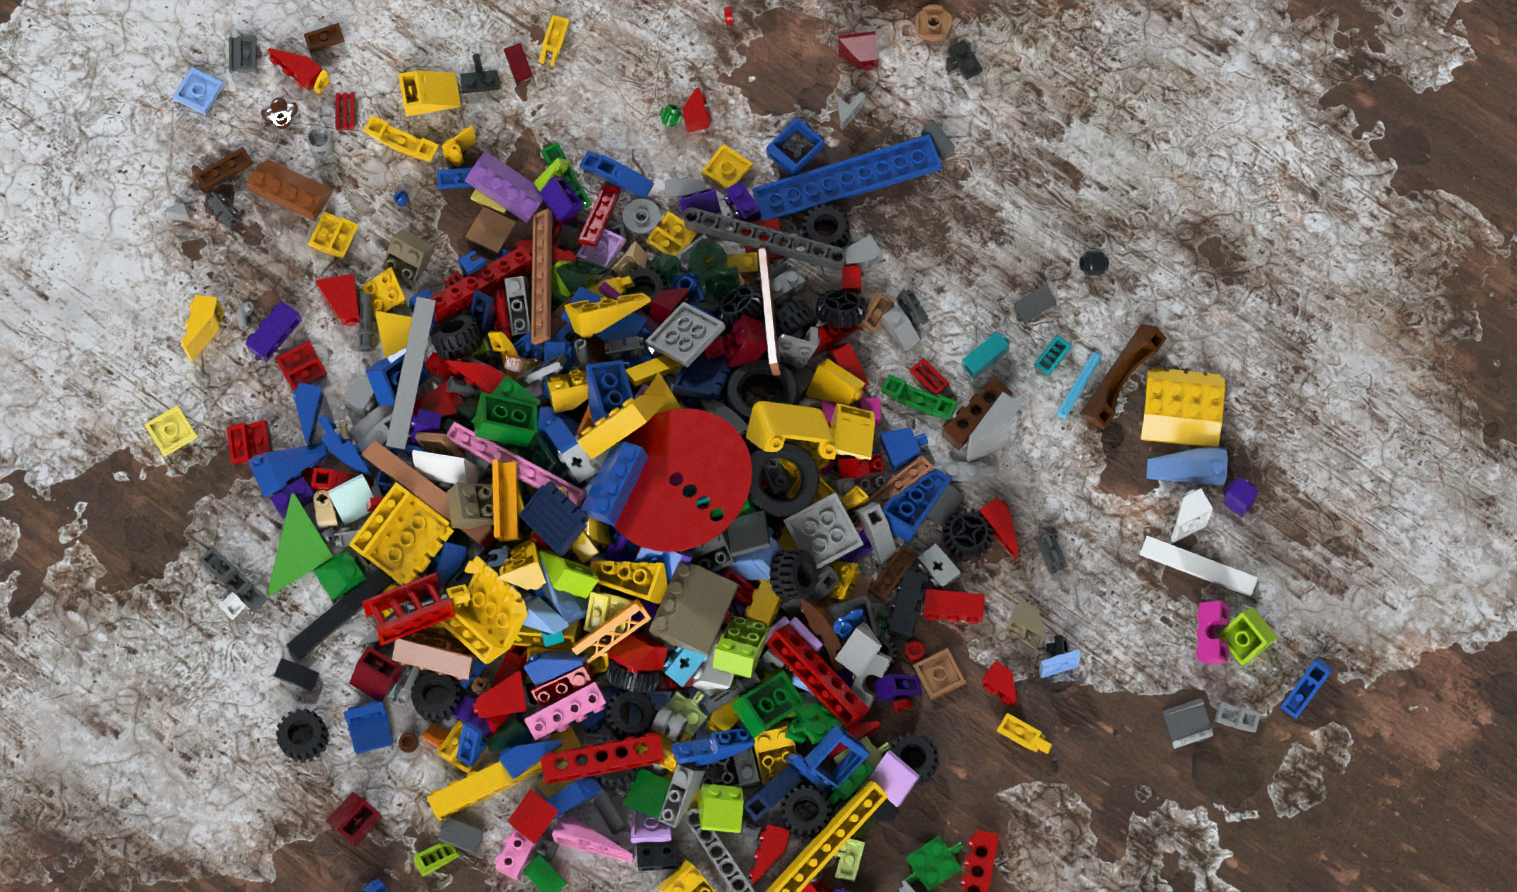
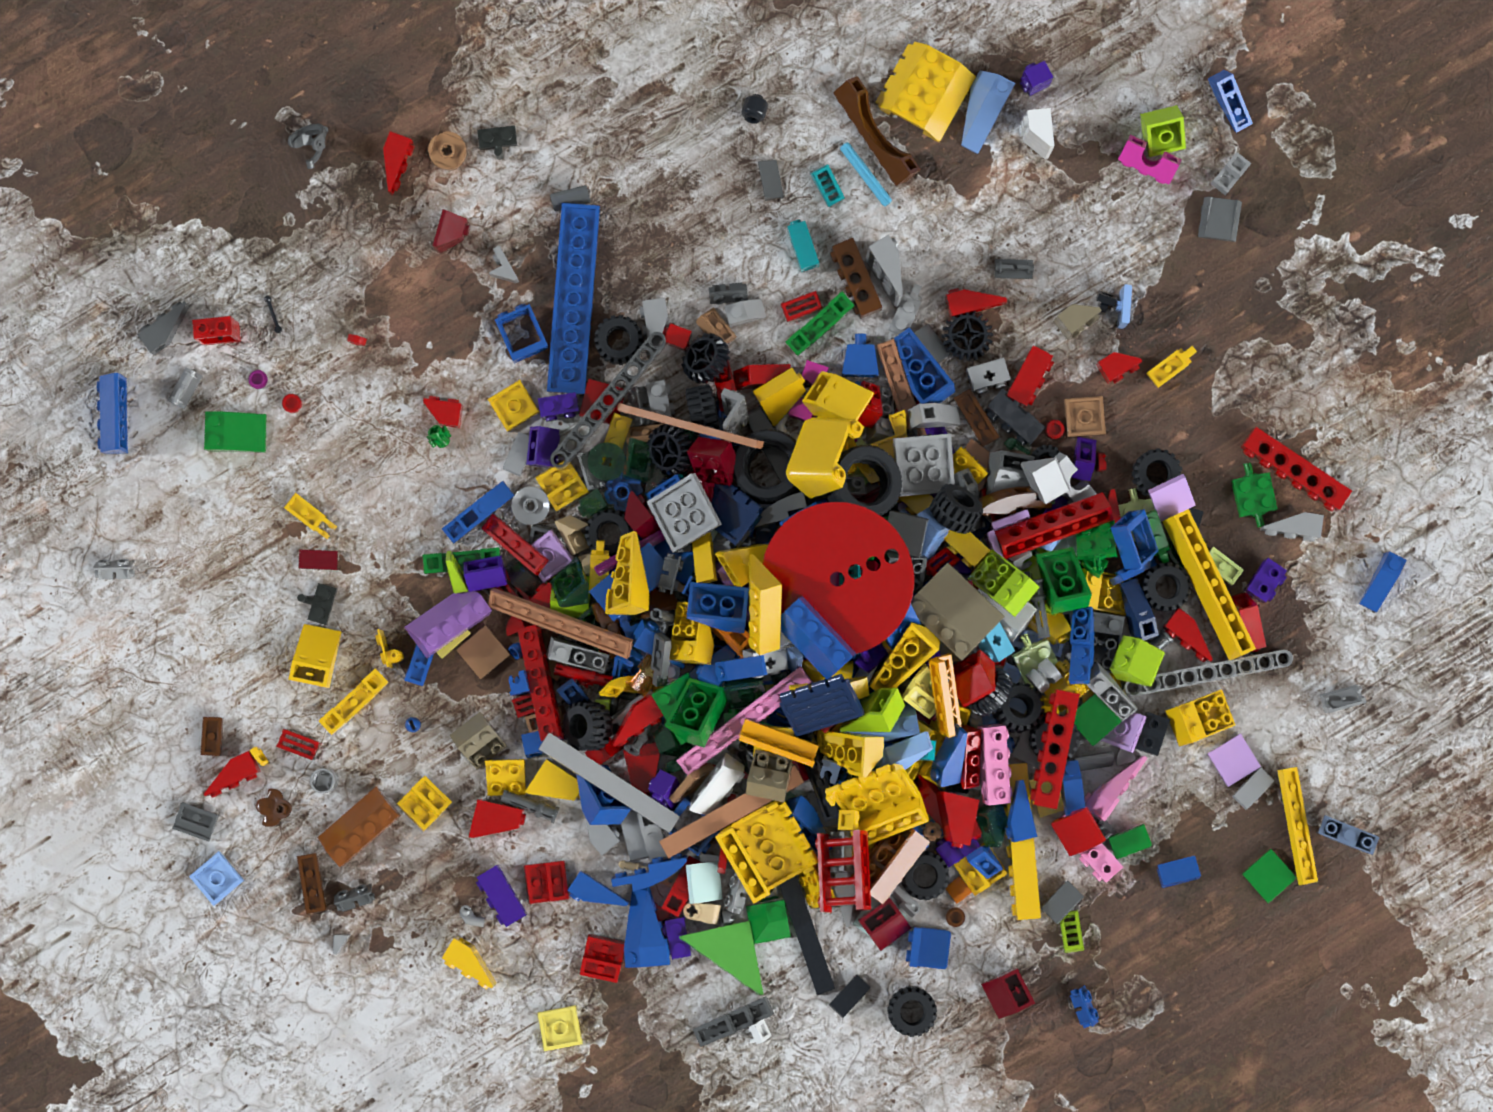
camera: 70 degrees left, 15 degrees up
blue plate [833,609,868,640] -> none
white tile [1140,536,1258,597] -> none

